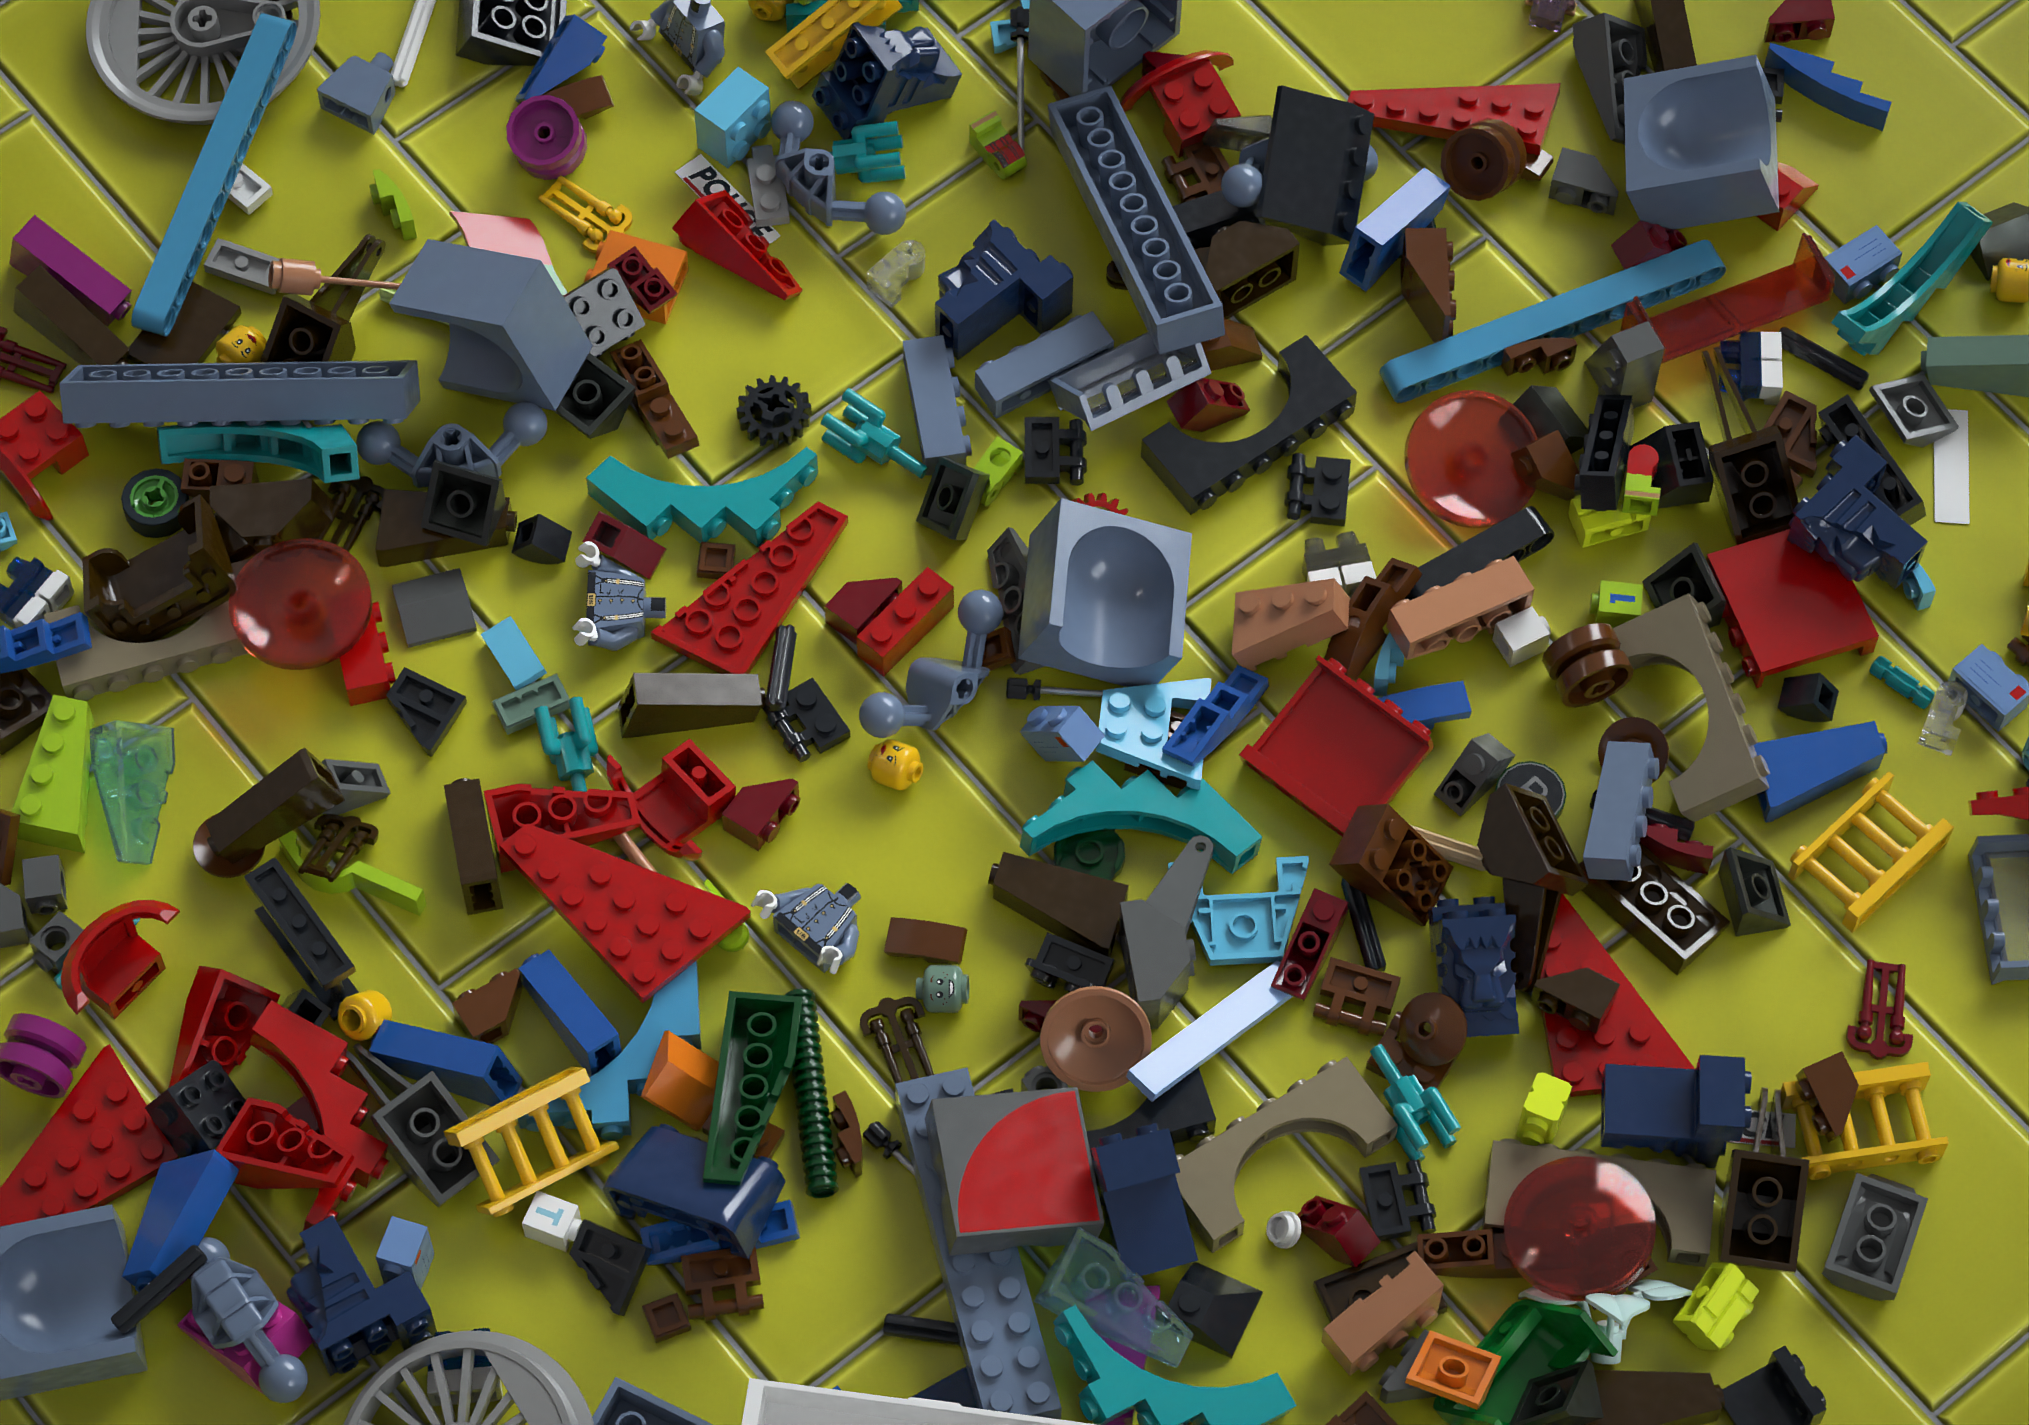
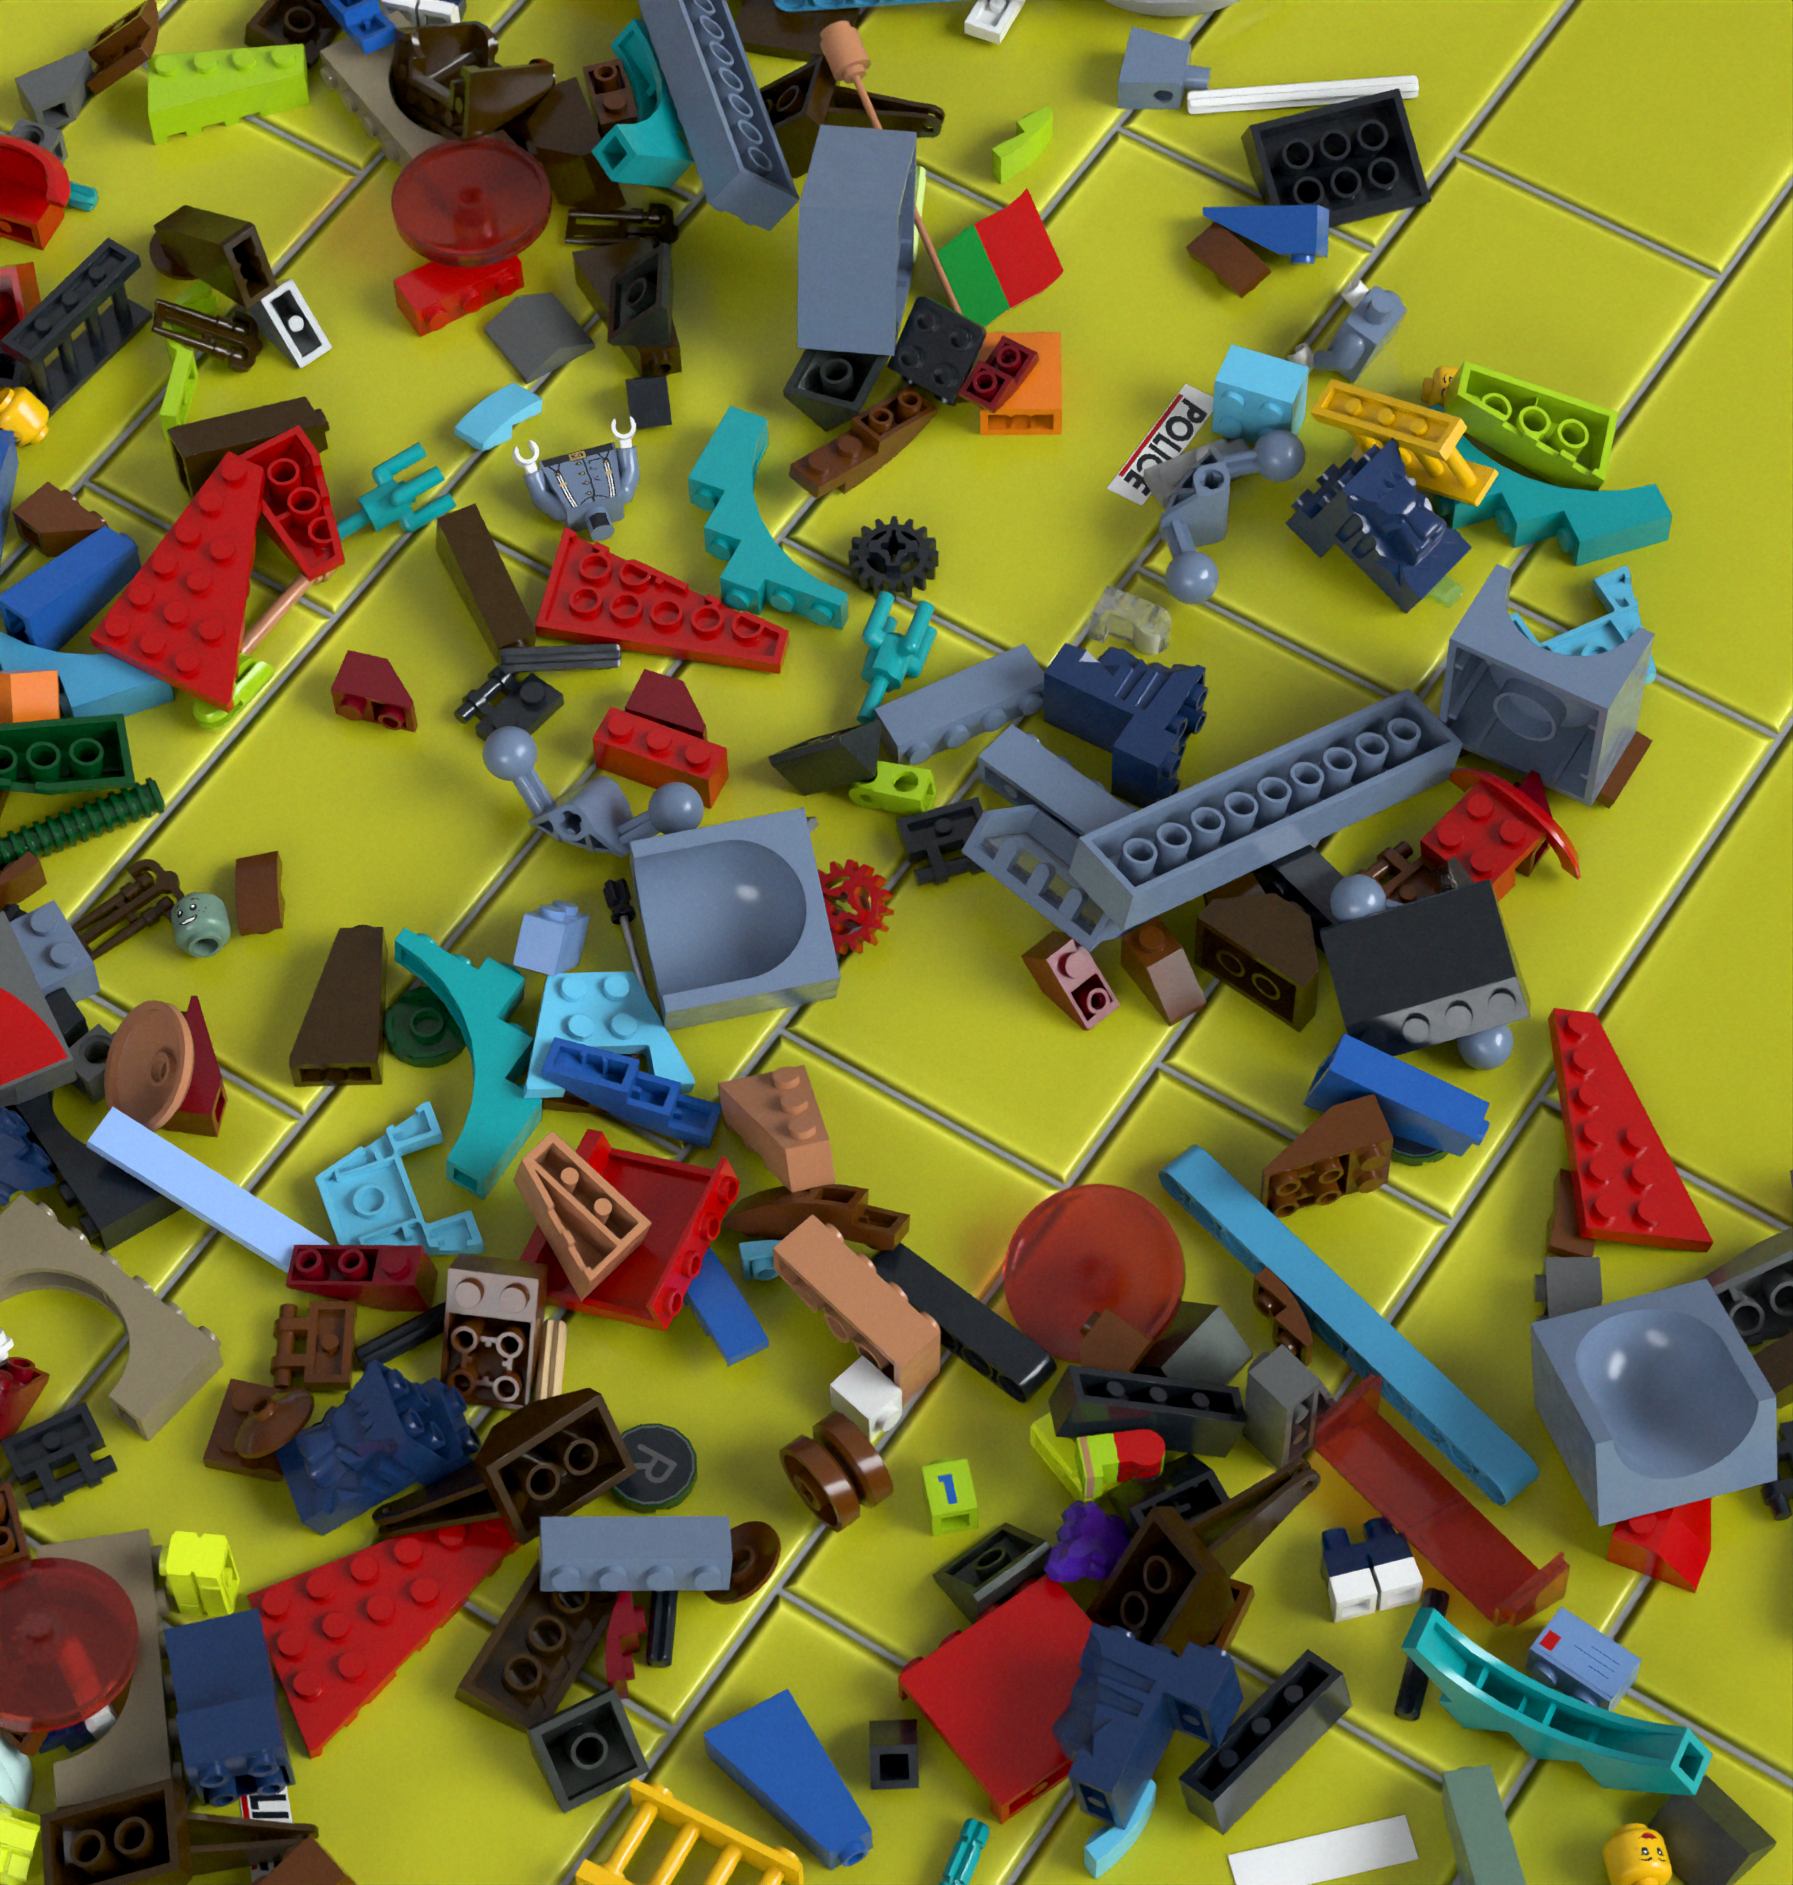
camera: 75 degrees right, 5 degrees down
dark grey brick [22,855,68,915] -> none
clear light blue wedge [90,720,175,865] -> none
wheel [121,468,190,538] -> none
light grey hinge [204,238,280,294] -> none
yellow head [216,325,267,363] -> none
sand blue piece [356,402,547,488] -> none
black wing [386,667,467,757] -> none
sand green plate [492,673,570,735] -> none
magenta wheel [506,95,587,180] -> none
yellow piece [538,175,633,254] -> none
dark red slope [582,511,667,580] -> none
red piece [606,738,736,861] -> none
red wedge [672,190,803,301] -> none
reddish brown tile [697,542,736,579] -> none
sand blue torso [751,883,861,974] -> none
teal plant [830,121,906,183] -> none
yellow head [868,739,923,790] -> none
lime leg [969,110,1027,179] -> none
piece [1010,6,1029,152] -> none
black bracket [1025,932,1116,993] -> none
dark grey slope [1118,835,1213,1029] -> none
black arch [1141,335,1357,515] -> none
black plate [1284,453,1351,527] -> none
clear smoke hips [1302,531,1376,598] -> none
teal plant [1370,1044,1461,1162] -> none
dark grey slope [1434,733,1515,816] -> none
reddish brown wheel [1440,118,1527,201] -> none
dark brown slope [1531,967,1620,1034] -> none
dark red slope [1611,220,1687,270] -> none
dark tan arch [1613,593,1770,822] -> none
reddish brown wing [1763,391,1817,478] -> none
dark grey slope [1869,374,1959,448] -> none
none -> nougat wedge [513,1131,651,1301]
none -> dark purple rock [1044,1500,1130,1582]

